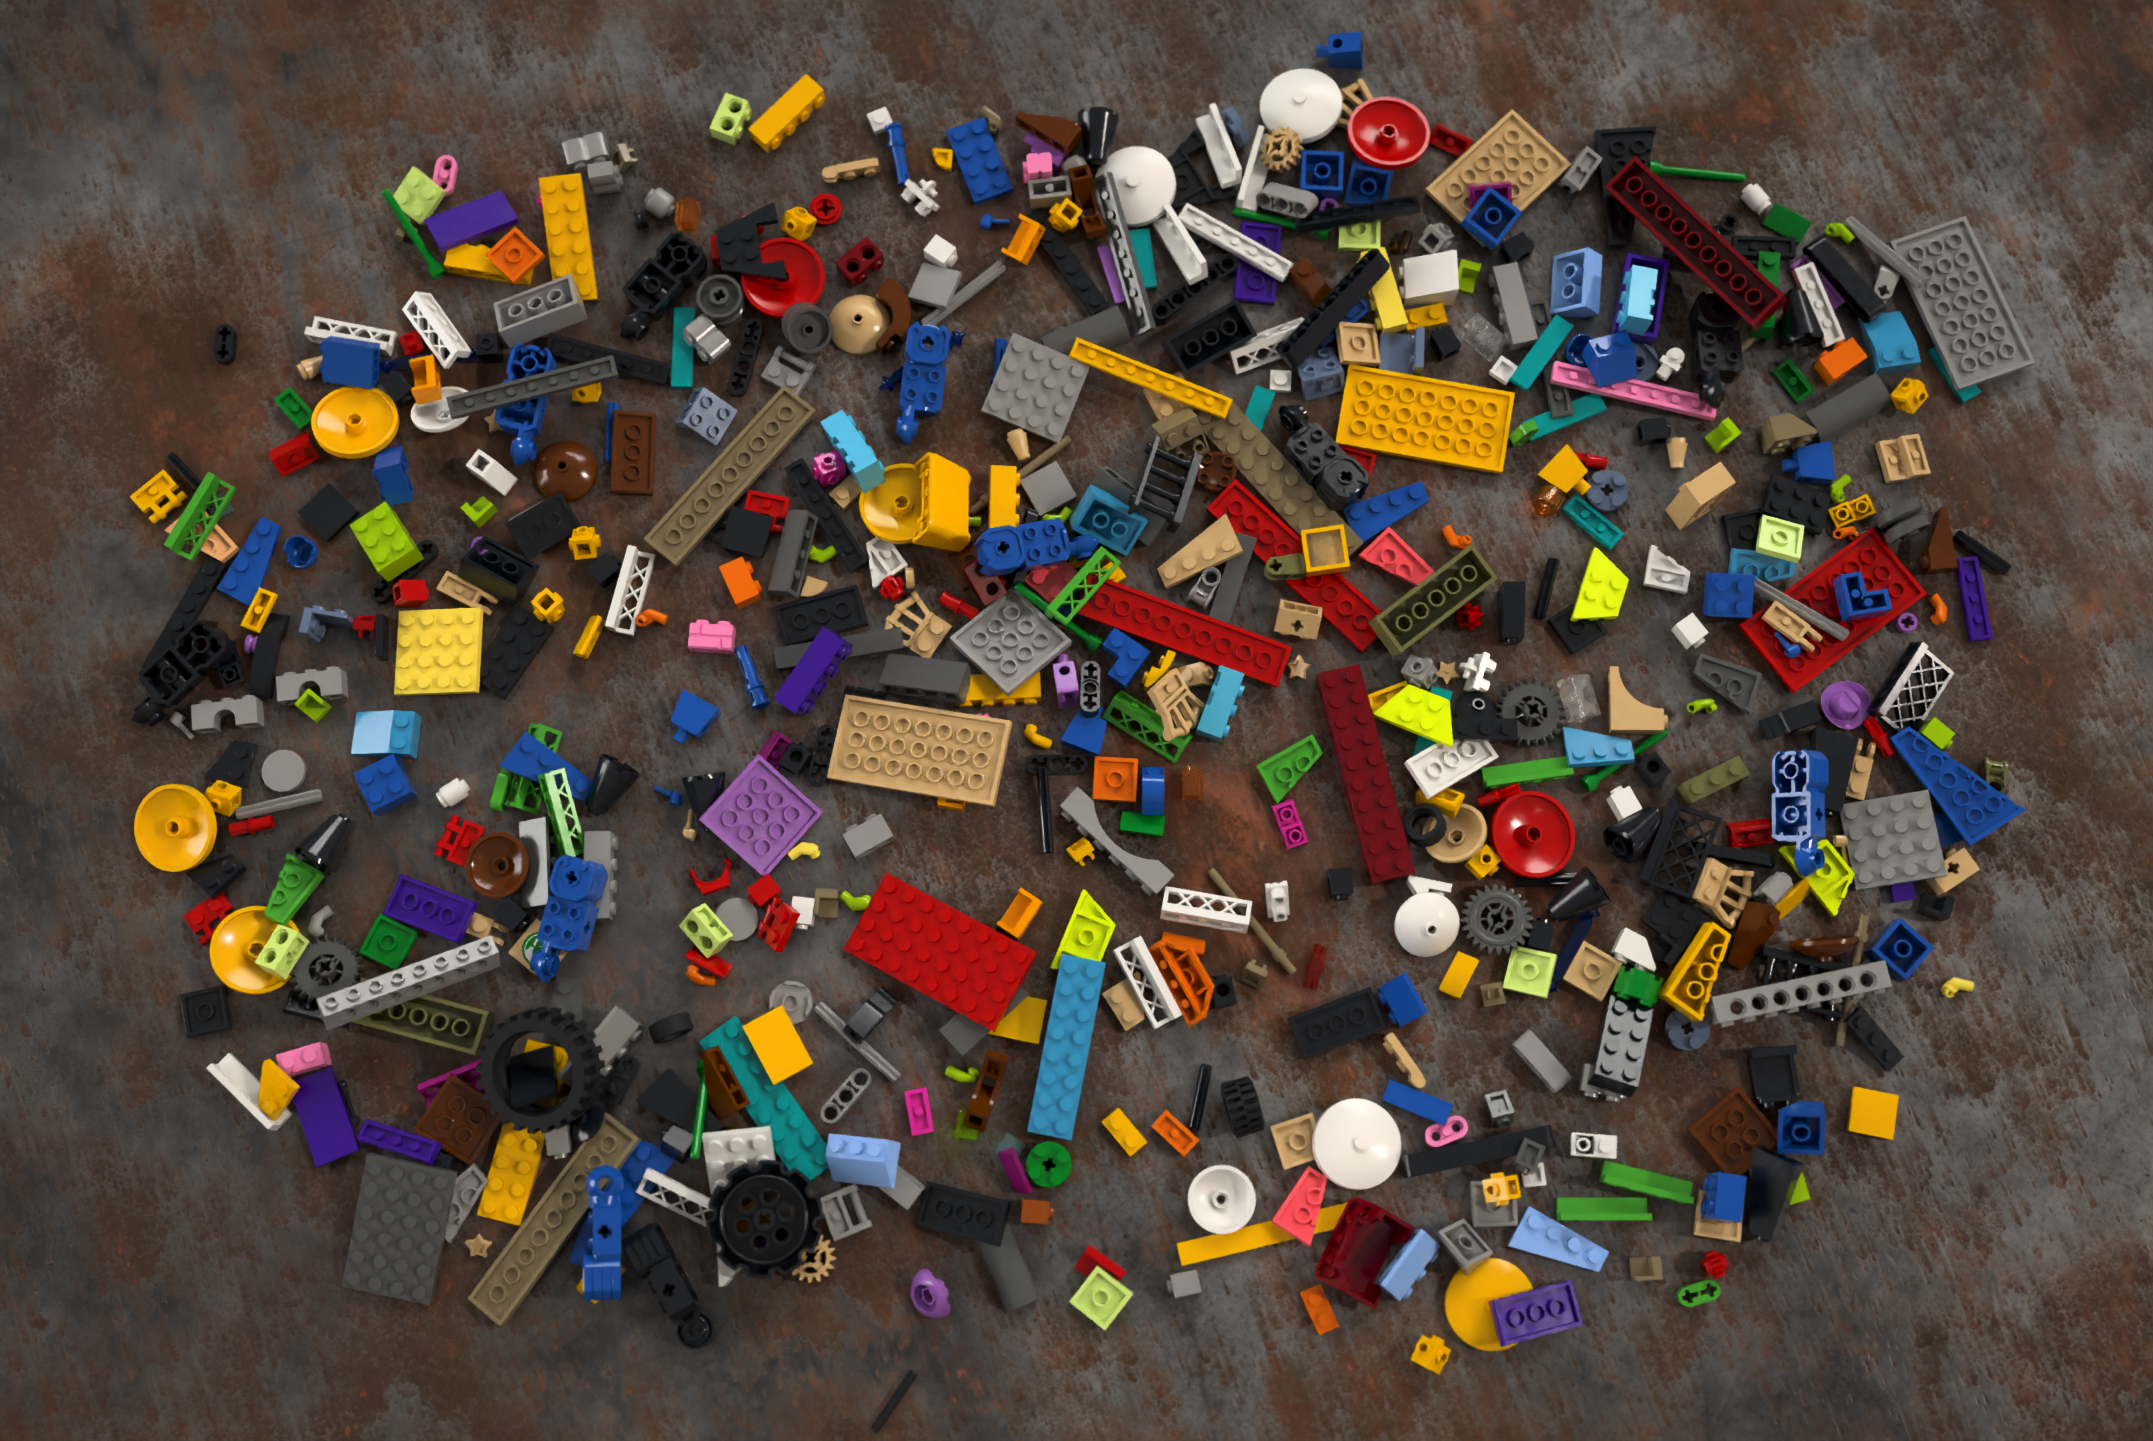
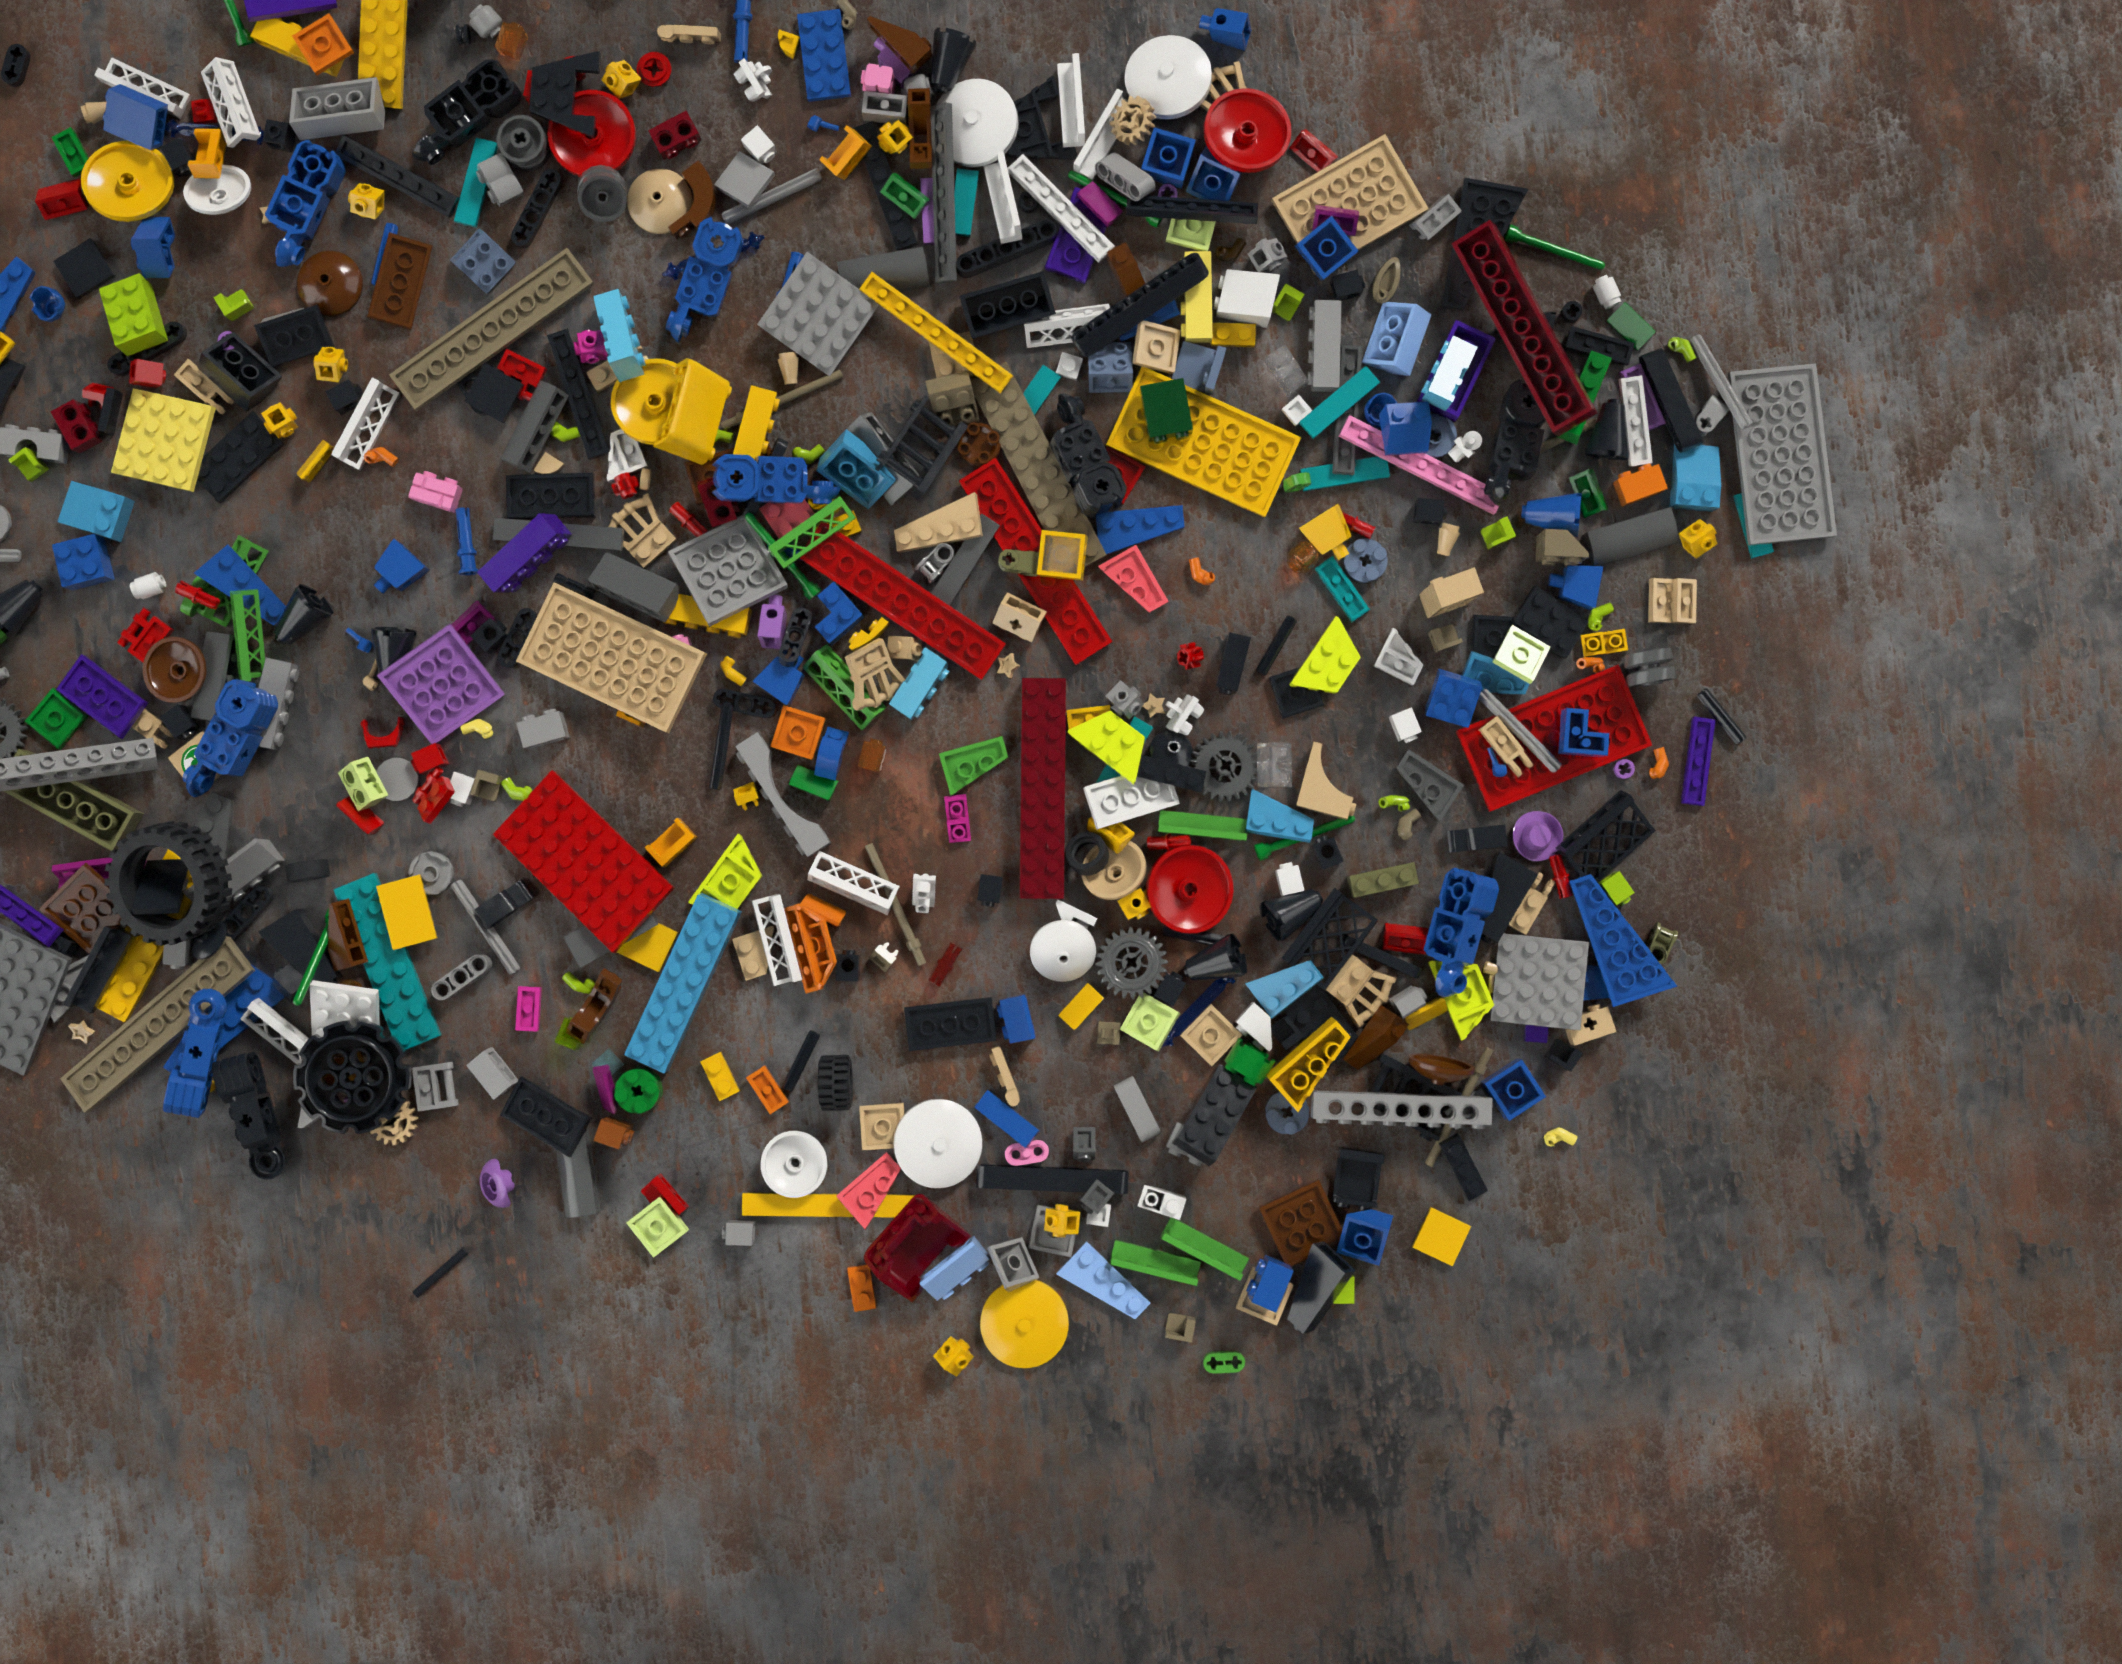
camera: 10 degrees right, 10 degrees up
sand blue bracket [299,605,353,644] -> none
dark grey plate [446,355,619,420] -> none
white slope [466,449,518,496] -> none
orange arm [686,964,717,987] -> none
orange brick [719,557,763,610] -> none
light grey plate [761,345,816,396] -> none
light blue slope [826,1134,901,1188] -> none
light grey tile [1020,461,1077,518] -> none
sand blue plate [1219,106,1250,148] -> none
olive brick [1367,544,1498,657] -> none
black brick [1429,325,1461,362] -> none
dark purple tile [1489,1280,1583,1347] -> none
red gear [1700,1250,1729,1279] -> none
reddish brown slope [1920,506,1958,575] -> none
none -> dark red brick [50,399,103,454]
none -> black fence [63,925,135,1014]
none -> red axle [175,581,220,610]
none -> green slope [880,173,930,219]
none -> magenta slope [1077,181,1123,227]
none -> dark green brick [1139,378,1193,444]
none -> dark azure wing [1245,960,1324,1019]
none -> dark tan arm [1372,257,1401,303]
none -> dark tan arm [1397,808,1421,840]
none -> dark tan panel [1428,624,1463,653]
none -> blue cone [1521,493,1582,537]

